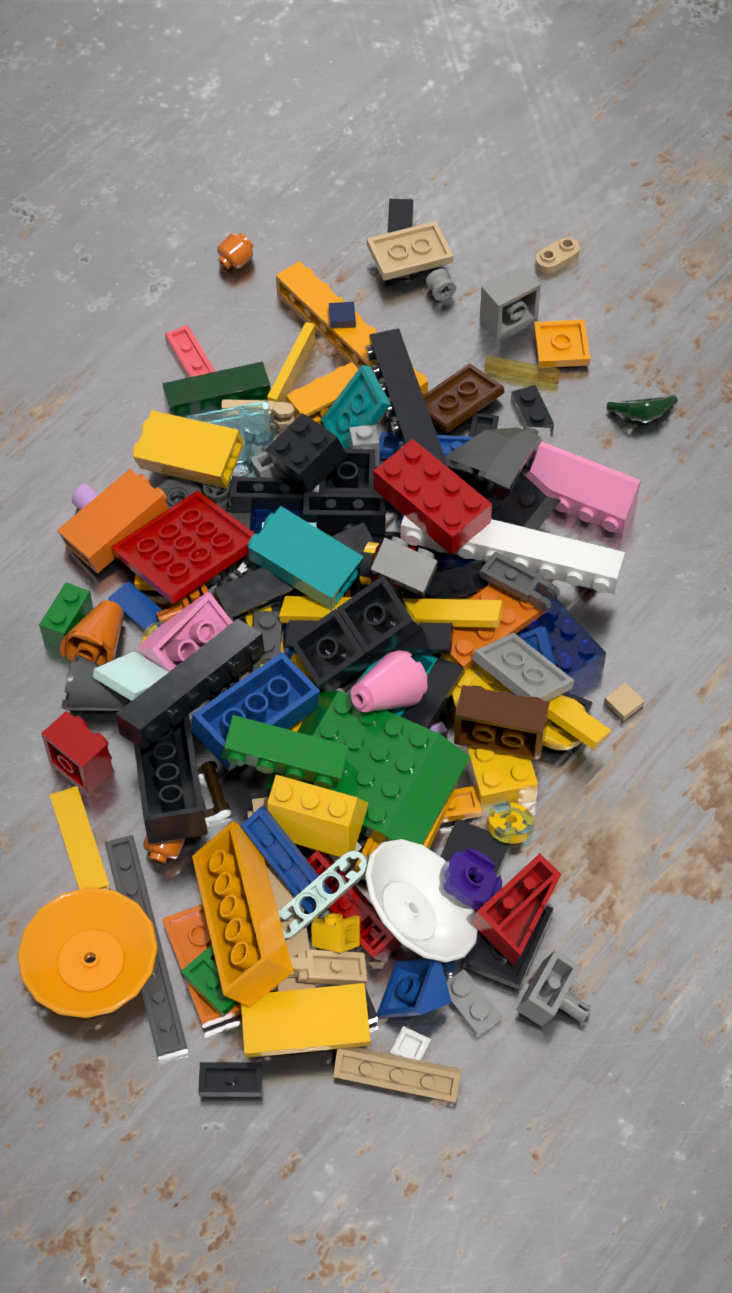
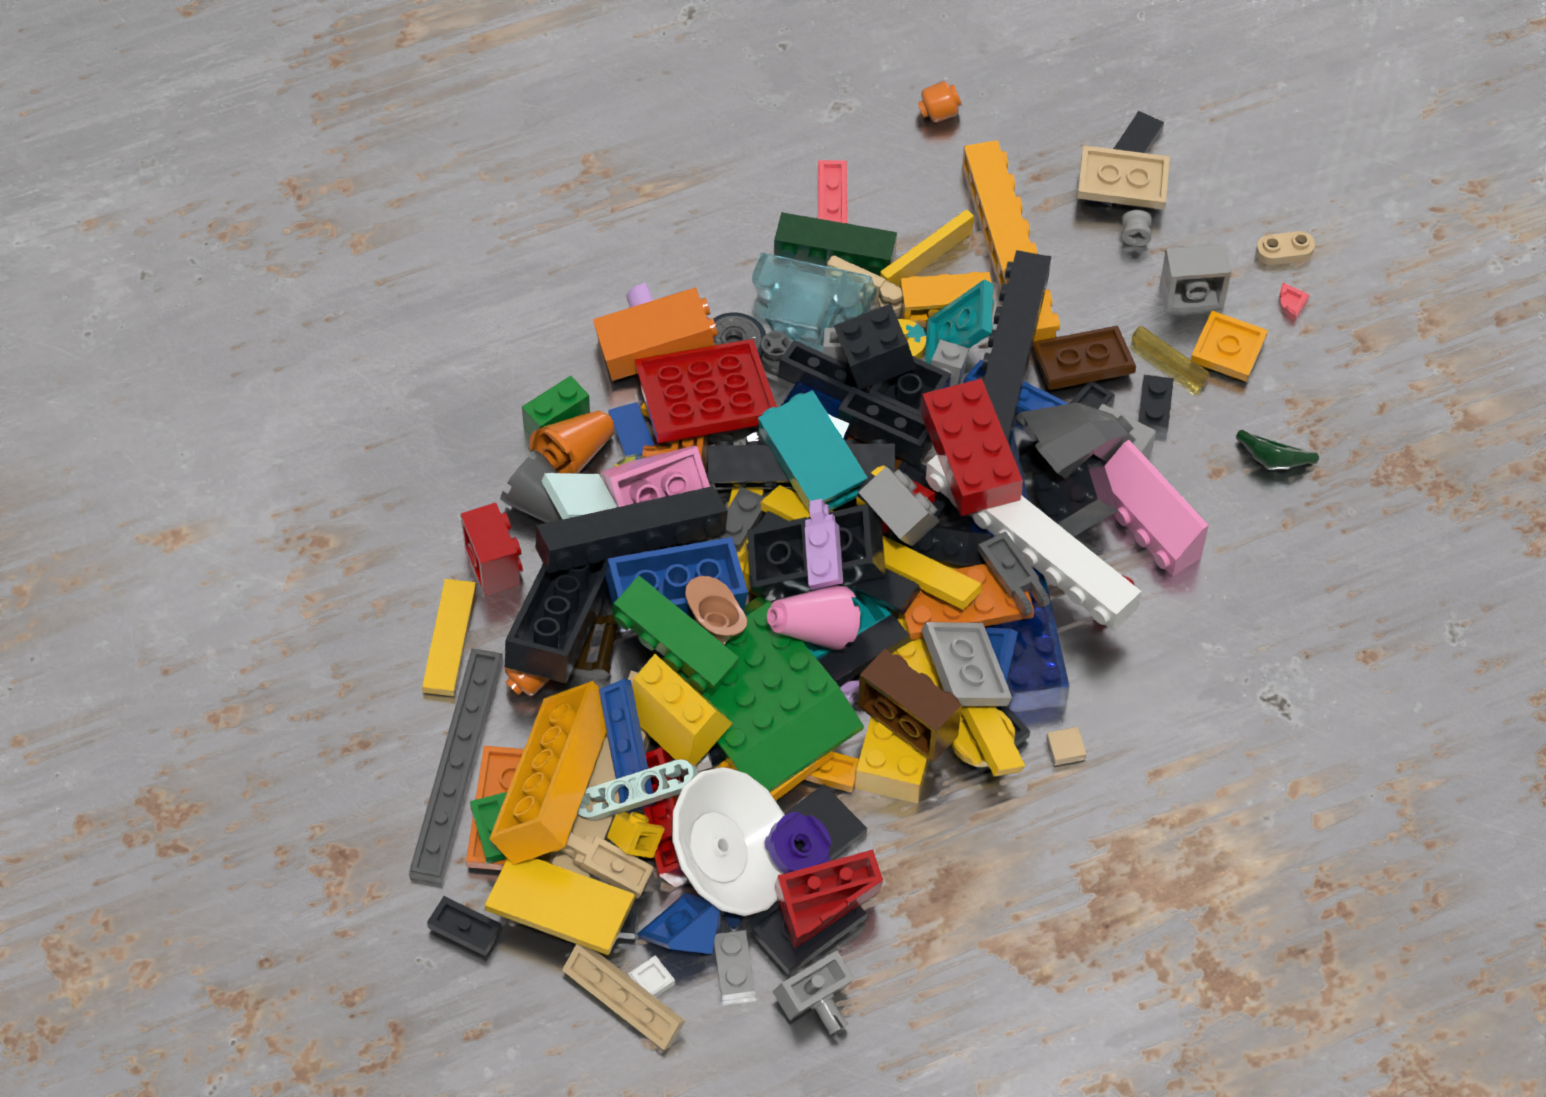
camera: 25 degrees right, 0 degrees up
light orange dish [17,887,158,1018] -> none
yellow brick [132,410,245,489] -> none
dark blue tile [329,301,356,328] -> none
piece [486,802,534,844] -> none
none -> nougat piece [685,576,747,645]
none -> lavender hinge [805,499,843,590]
none -> coral tile [1279,282,1310,321]

